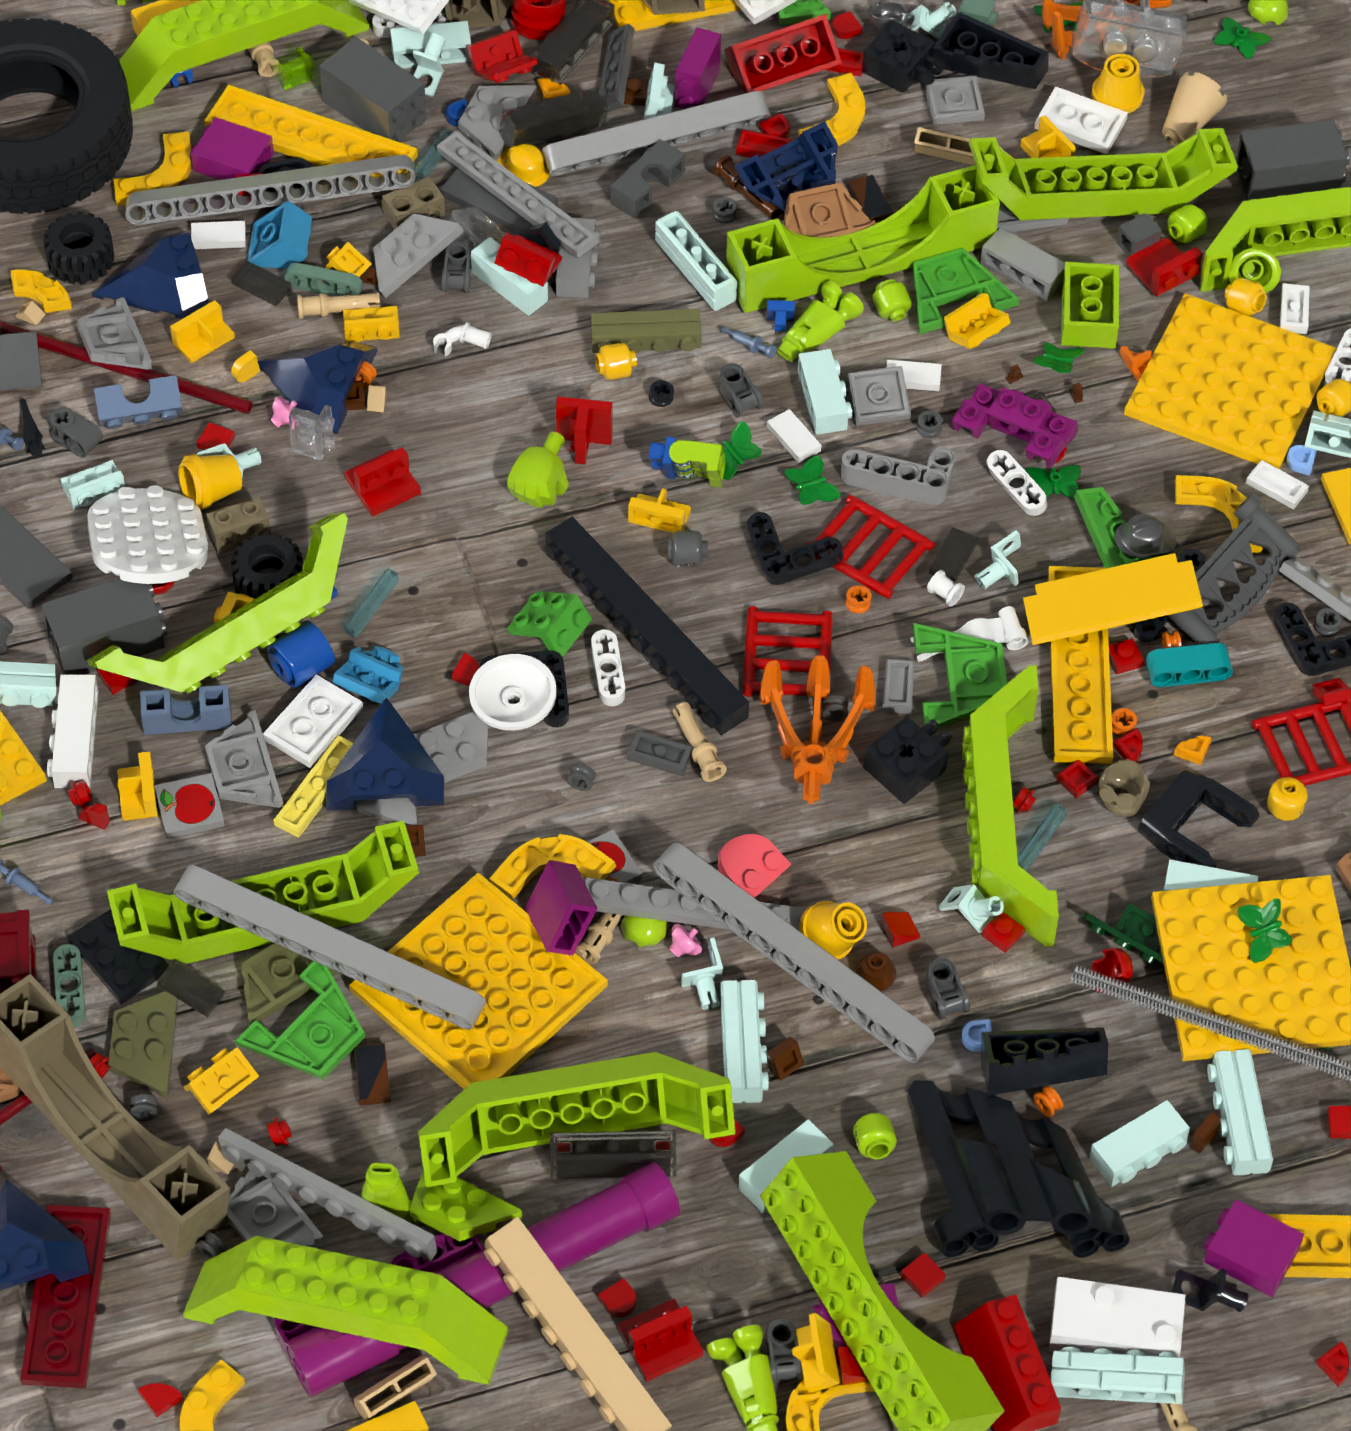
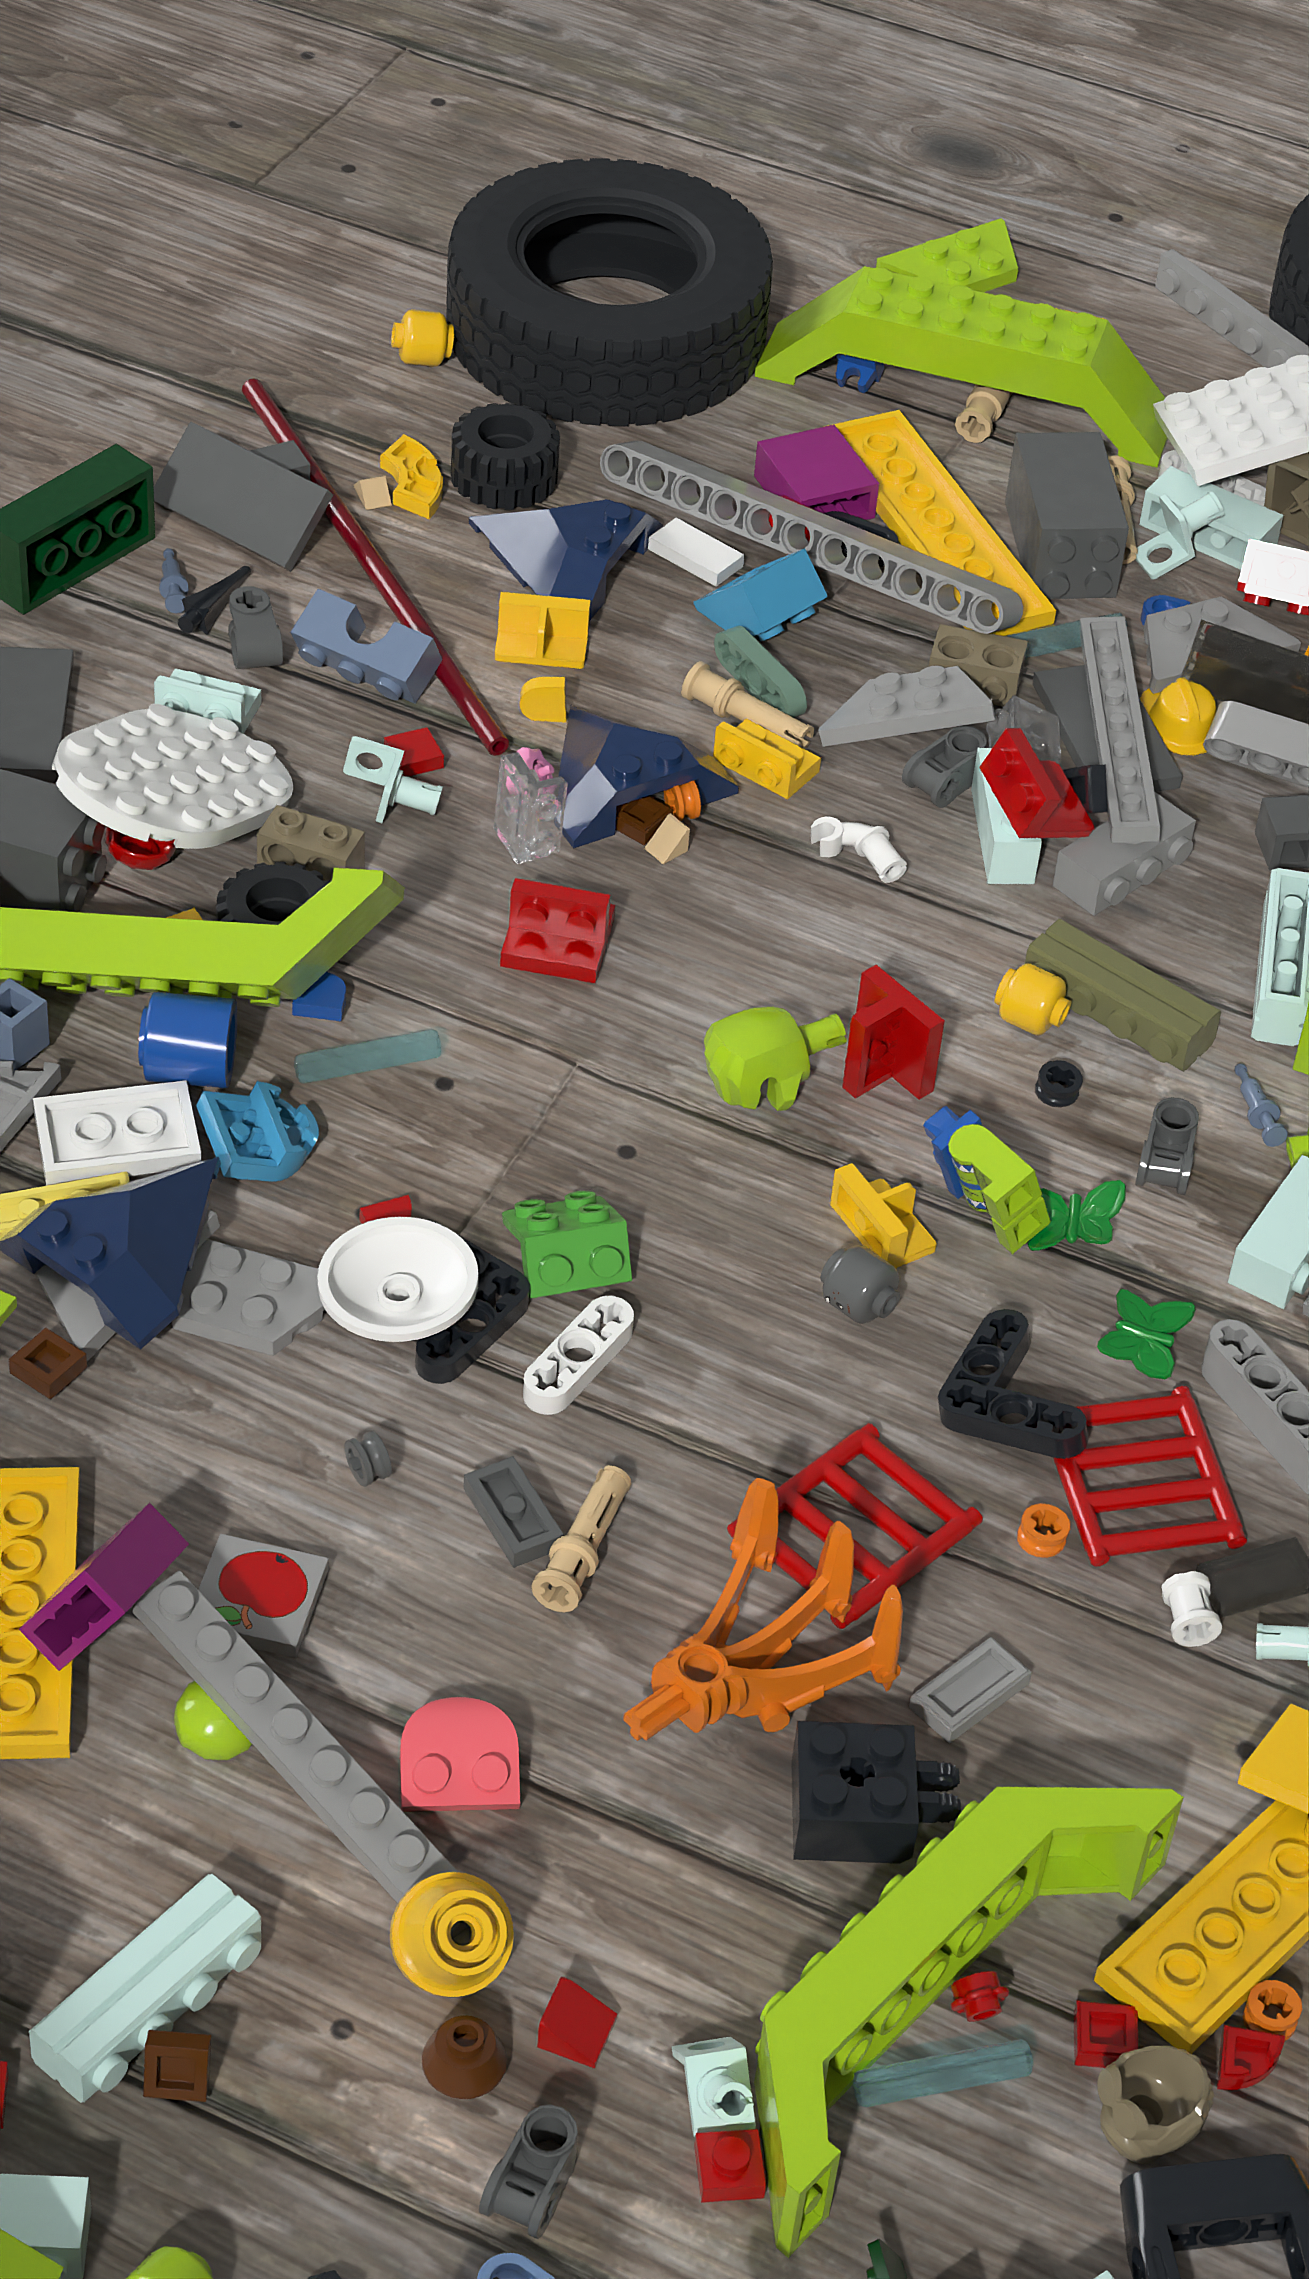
camera: 40 degrees right, 10 degrees down
light grey wing [77,297,152,370] -> none
yellow plate [114,131,192,206] -> none
yellow piece [178,454,242,510] -> none
clear smoke tile [231,261,292,306] -> none
clear neon green bracket [278,46,314,91] -> none
yellow bracket [325,242,372,278] -> none
reddish brown piece [361,267,378,285] -> none
yellow plate [489,834,616,900] -> none
black brick [544,516,749,736] -> none
tan pin [575,882,630,964] -> none
light grey beam [653,842,935,1063] -> none
bright pink piece [669,923,702,957] -> none
light aqua bracket [681,937,723,1010] -> none
white tile [767,409,822,463] -> none
dark grey bush [822,695,848,721] -> none
white flag [910,606,1029,662] -> none
bright green wing [912,623,1007,728] -> none

